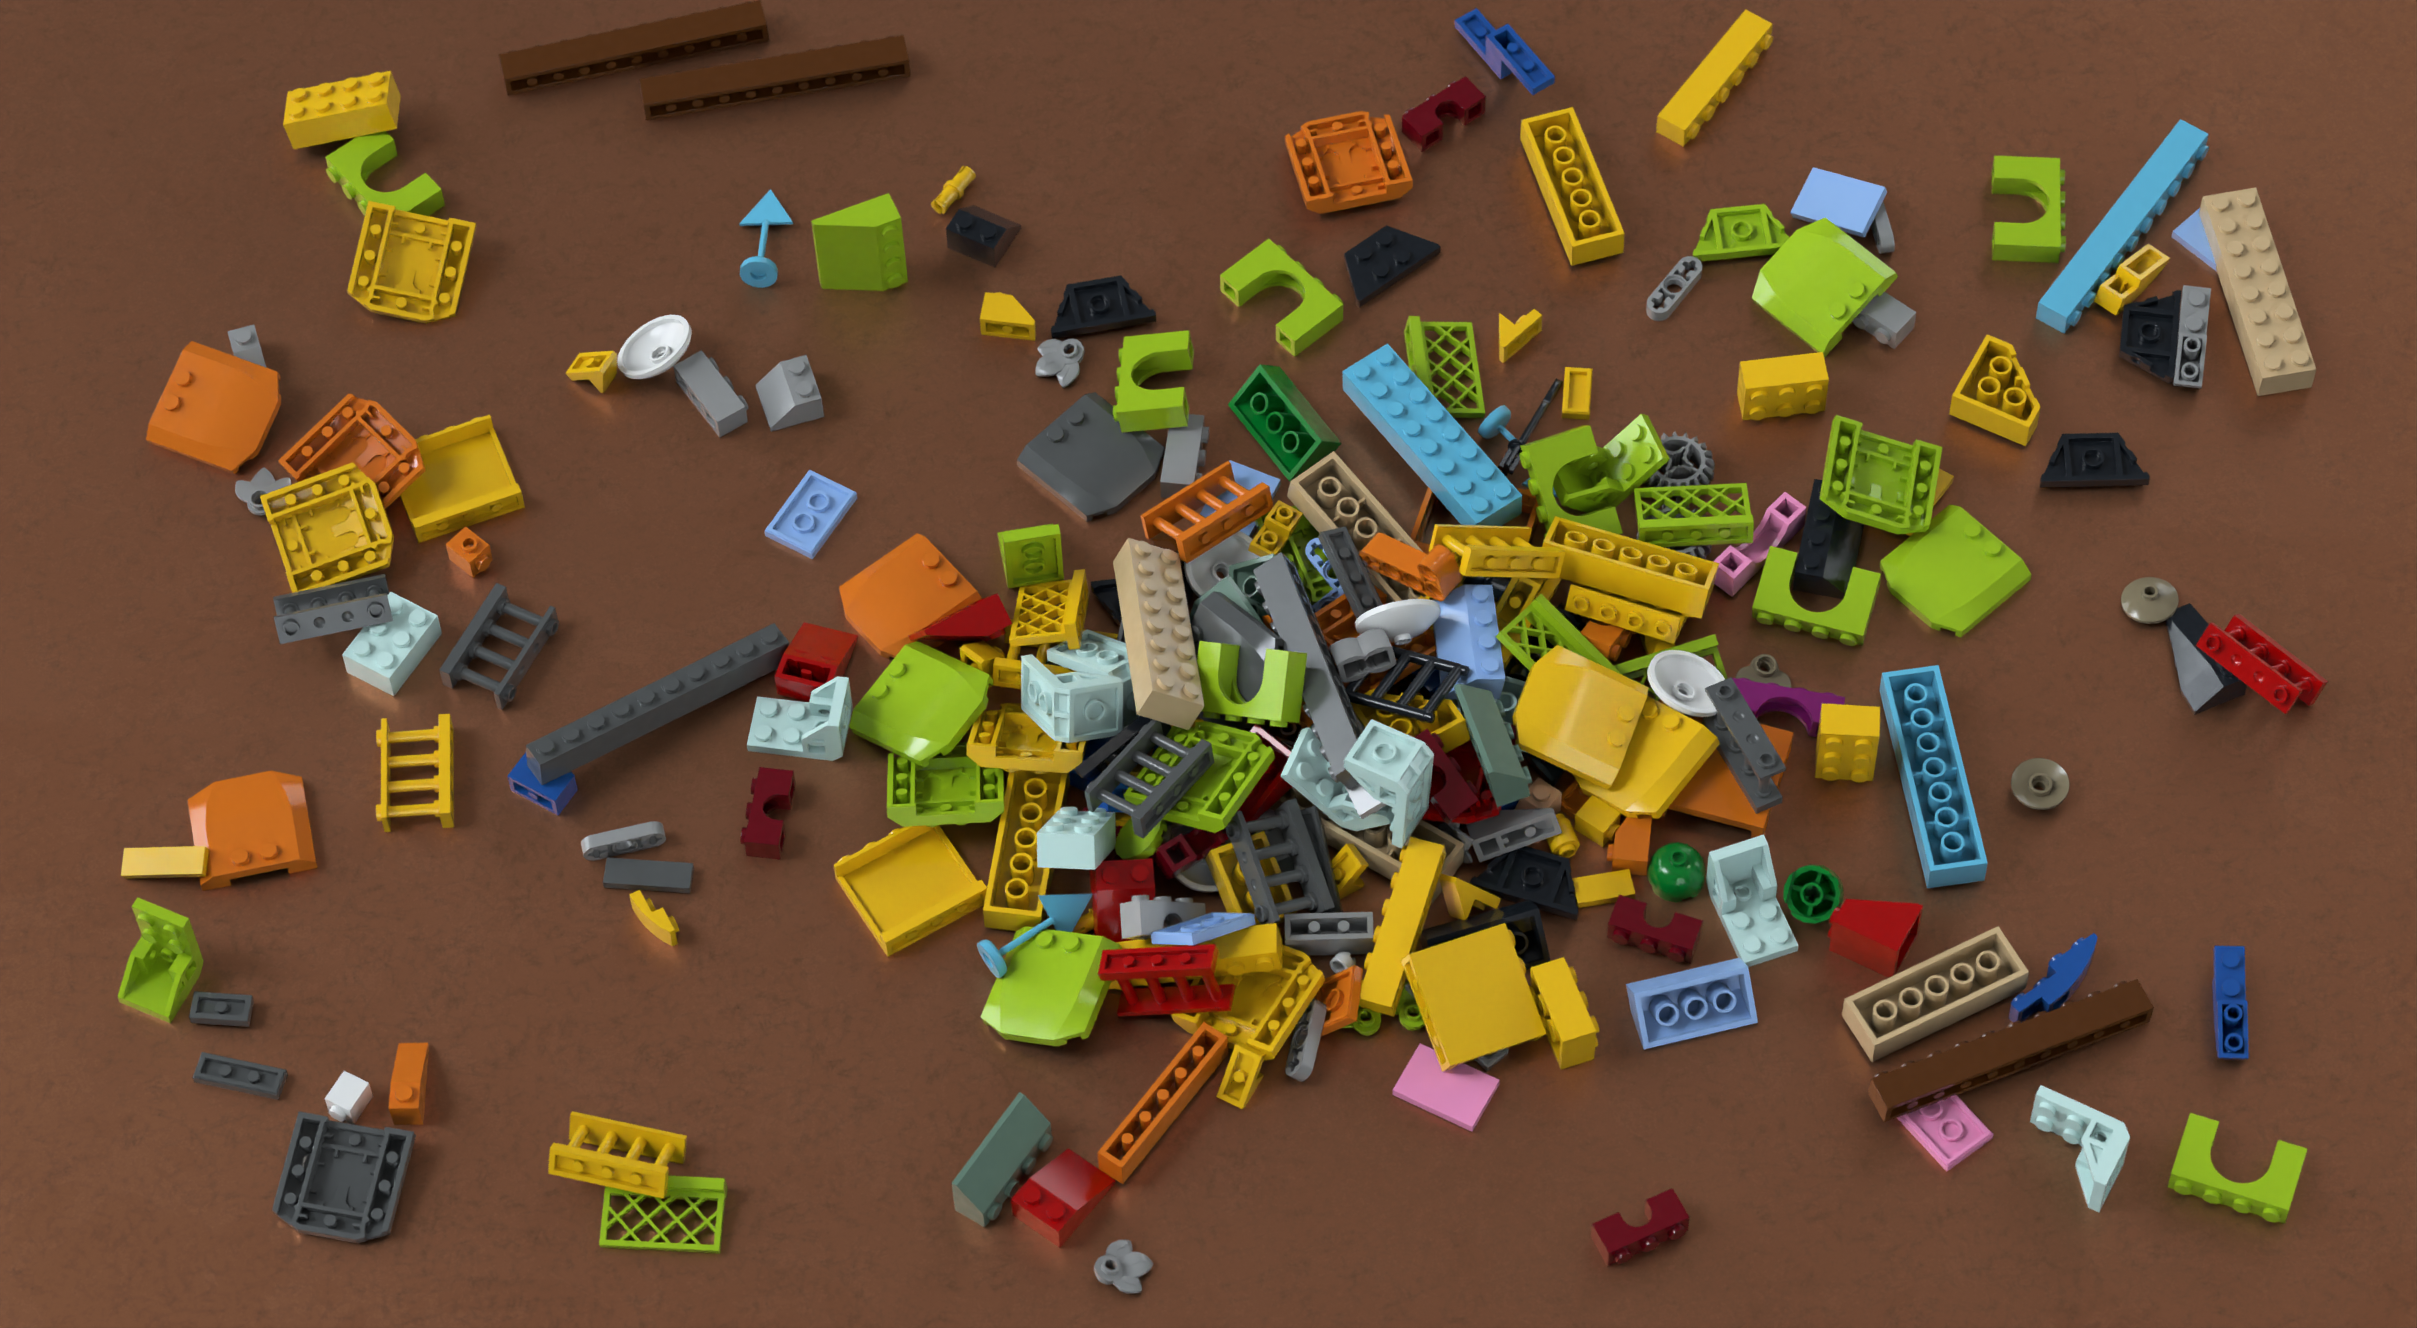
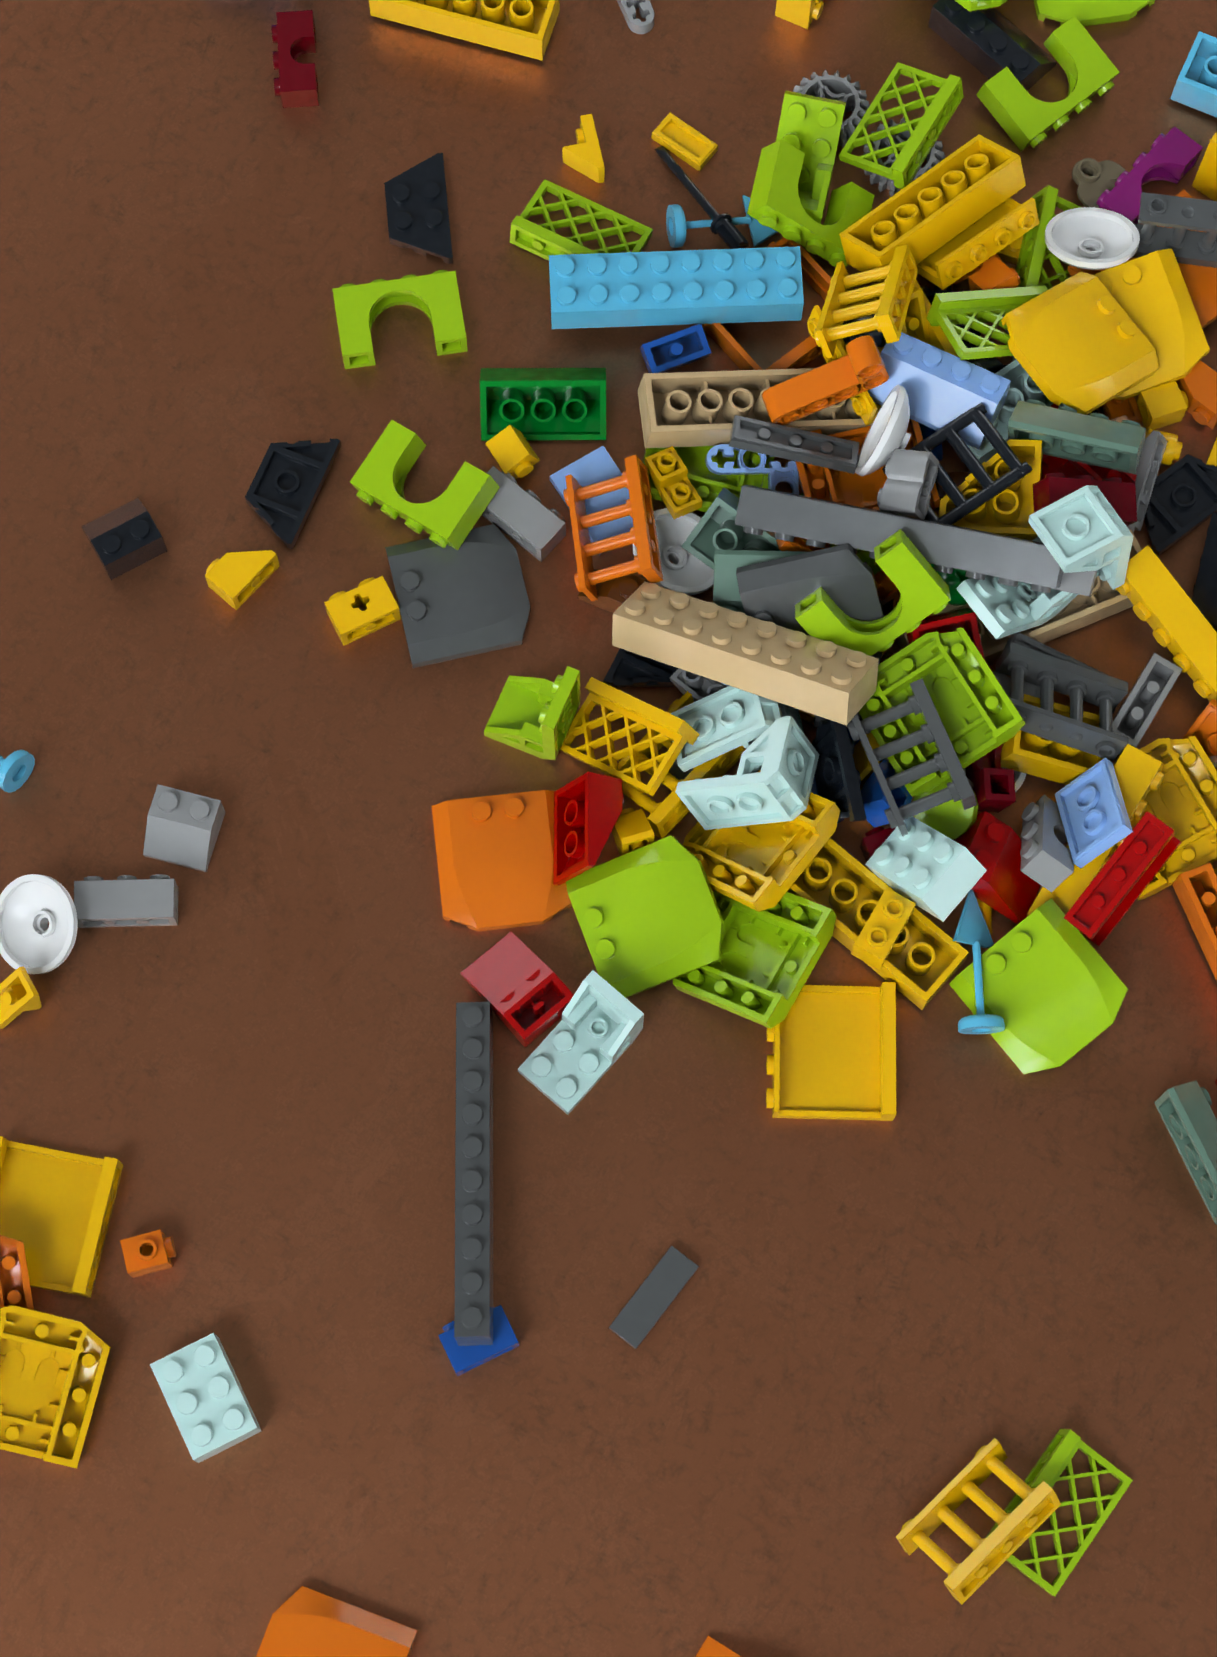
camera: 60 degrees left, 15 degrees up
dark grey fence [273,574,393,644] -> none
yellow fence [376,714,454,832] -> none
dark grey fence [439,583,559,710] -> none
light grey beam [581,821,666,861] -> none
yellow slope [629,890,679,946] -> none
dark red arch [740,767,796,860] -> none
light blue tile [764,469,857,559] -> none
lime slope [812,193,908,291] -> none
yellow pin [931,166,976,214] -> none
light grey plate [1035,338,1085,388] -> none
orange wedge [1285,111,1413,214] -> none
white hinge [1330,952,1356,974] -> none
yellow slope [1331,843,1369,900] -> none
yellow slope [1439,874,1501,920] -> none
bright pink arch [1713,492,1807,597] -> none
none -> yellow brick [324,575,401,646]
none -> yellow brick [485,425,540,479]
none -> blue brick [640,323,712,373]
none -> yellow brick [850,887,916,970]

